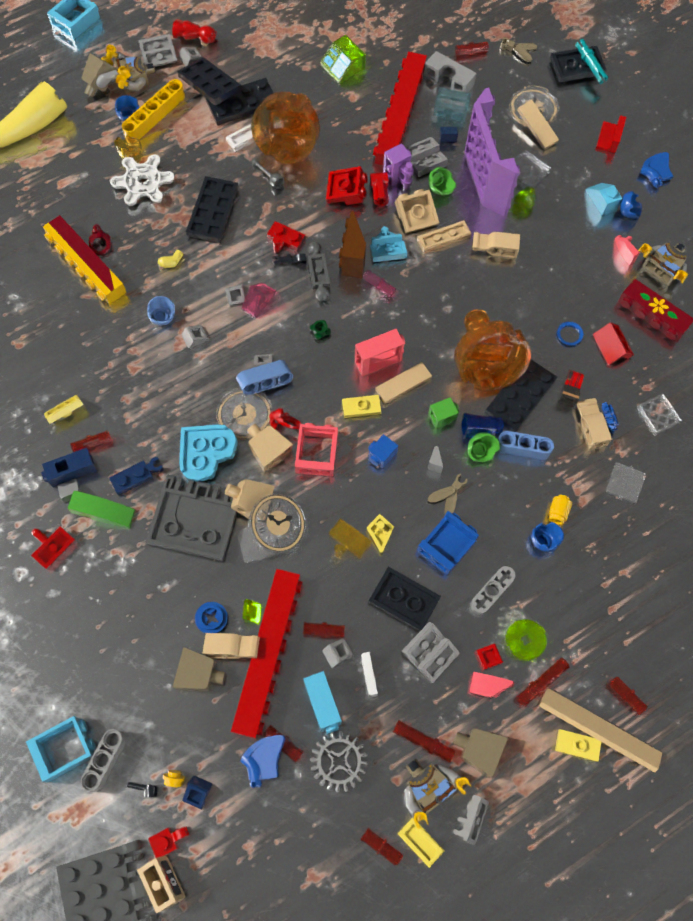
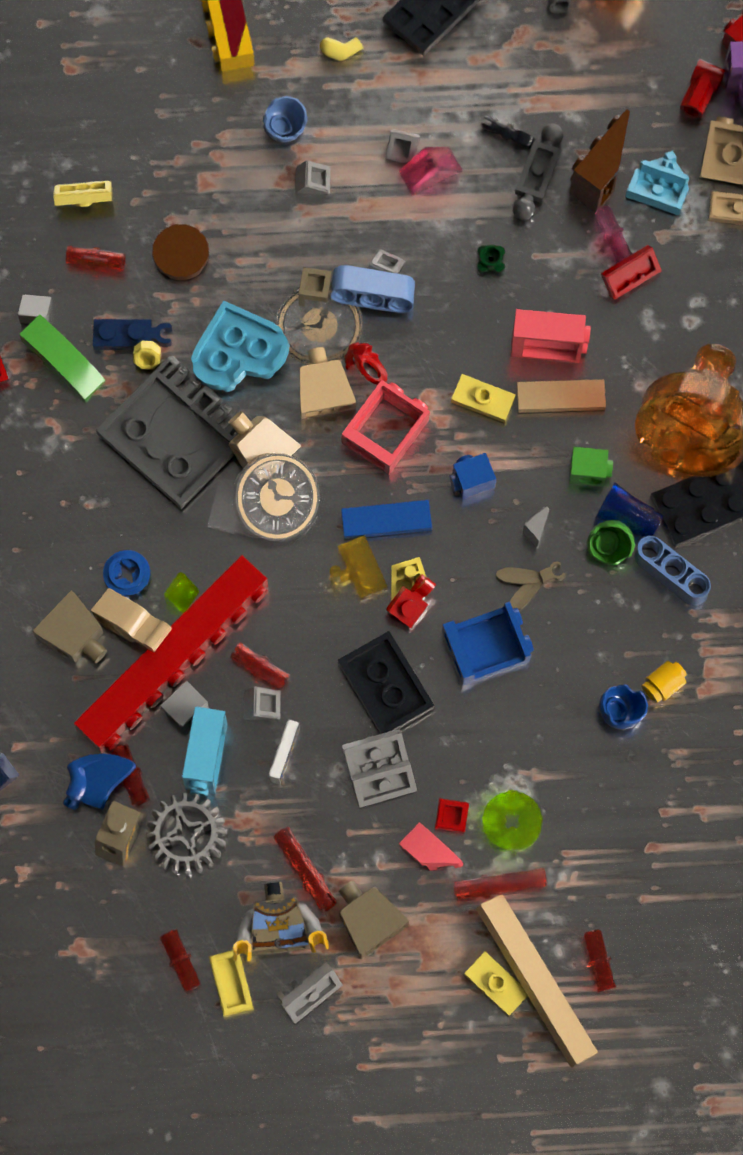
camera: 30 degrees right, 5 degrees up
dark blue brick [41,448,97,487] -> none
red plate [267,221,306,254] -> none
red plate [326,166,368,205] -> none
light grey beam [470,566,515,615] -> none
none -> dark tan torso [95,801,147,867]
none -> light yellow tile [133,341,161,369]
none -> reddish brown tile [152,224,209,280]
none -> light grey panel [161,681,209,726]
none -> dark tan panel [298,267,332,307]
none -> blue tile [341,500,432,540]
none -> red plate [385,574,436,628]
none -> red plate [600,245,662,300]

